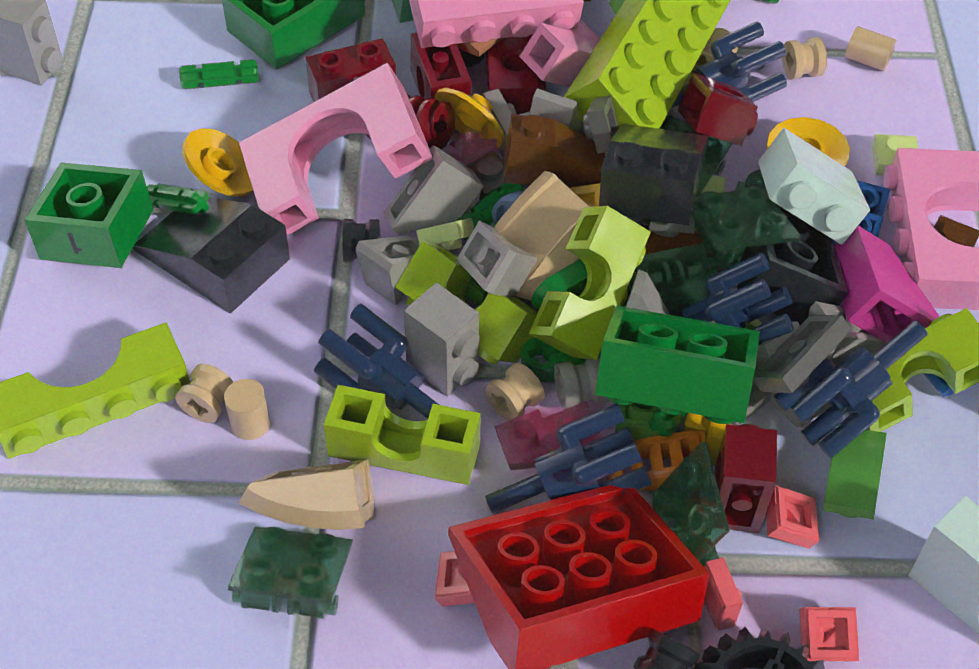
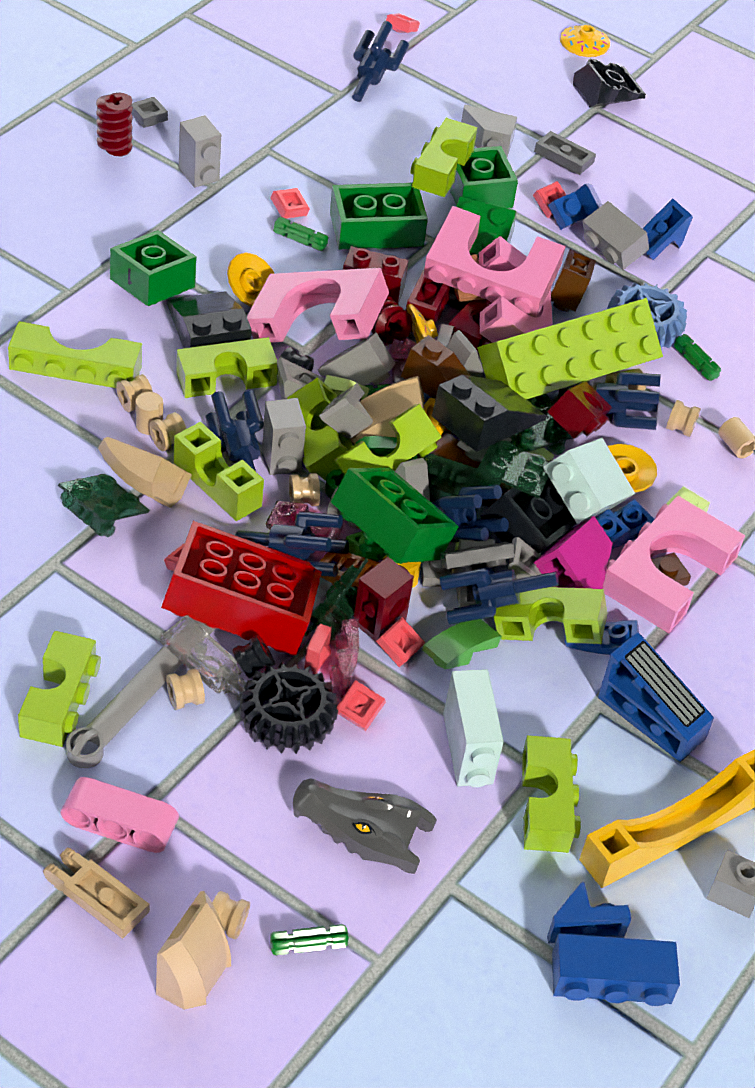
camera: 30 degrees right, 5 degrees down
green axle [147,183,210,214] -> none
dark grey plate [583,95,619,154] -> none
none -> tan wheel [149,412,187,451]
none -> lime arch [176,337,278,398]
none -> coral tile [270,188,310,219]
none -> clear pink slope [329,619,359,699]

